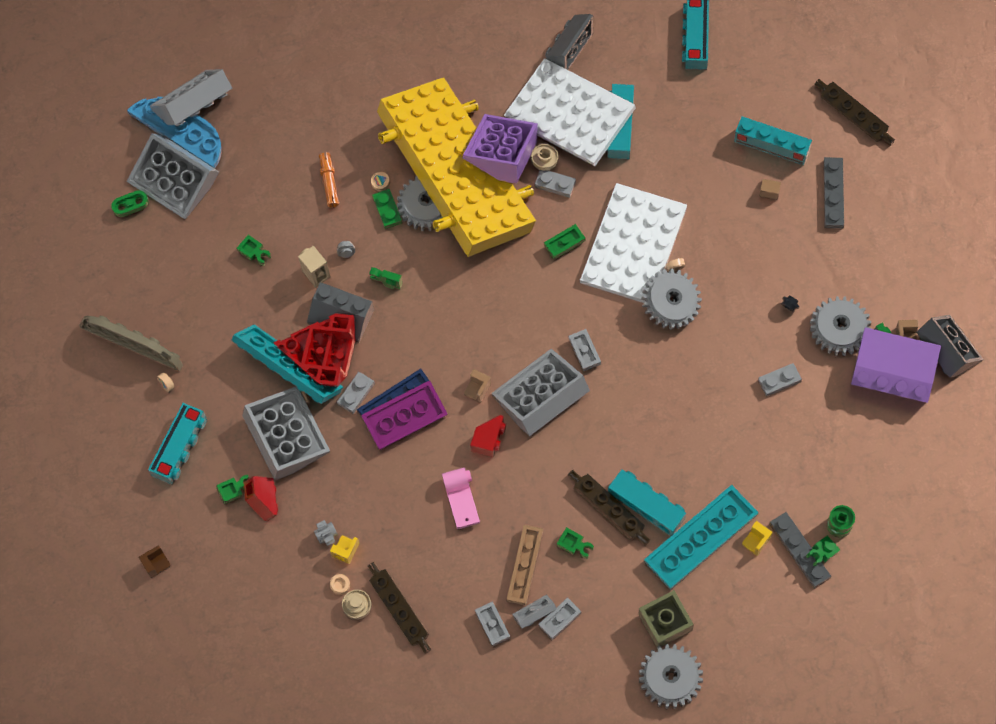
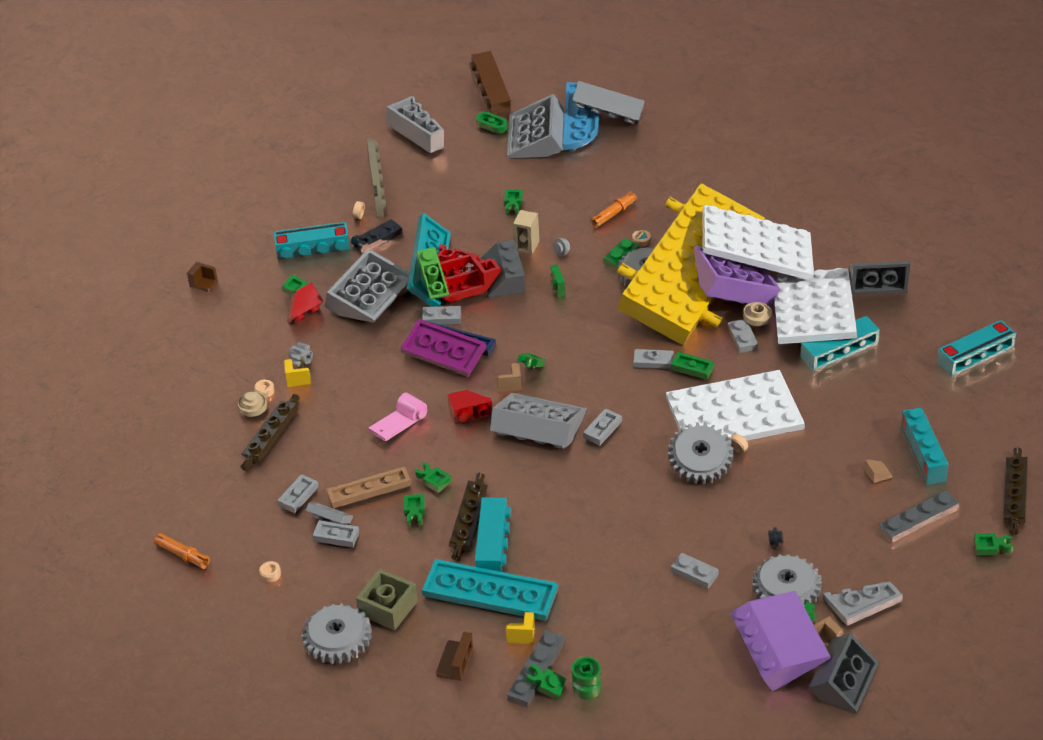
camera: 55 degrees right, 25 degrees down
none -> light nougat tile [259,561,281,582]
none -> black plate [351,219,403,253]
none -> light grey wedge [386,96,444,153]
none -> green plate [415,462,452,493]
none -> bright green slope [417,247,449,300]
none -> reddish brown panel [436,632,473,681]
none -> reddish brown wedge [469,51,511,115]
none -> green plate [517,353,546,369]
none -> light grey plate [633,349,674,369]
none -> white plate [702,205,814,281]
none -> light grey wing [823,582,903,626]
none -> green plate [974,533,1014,555]

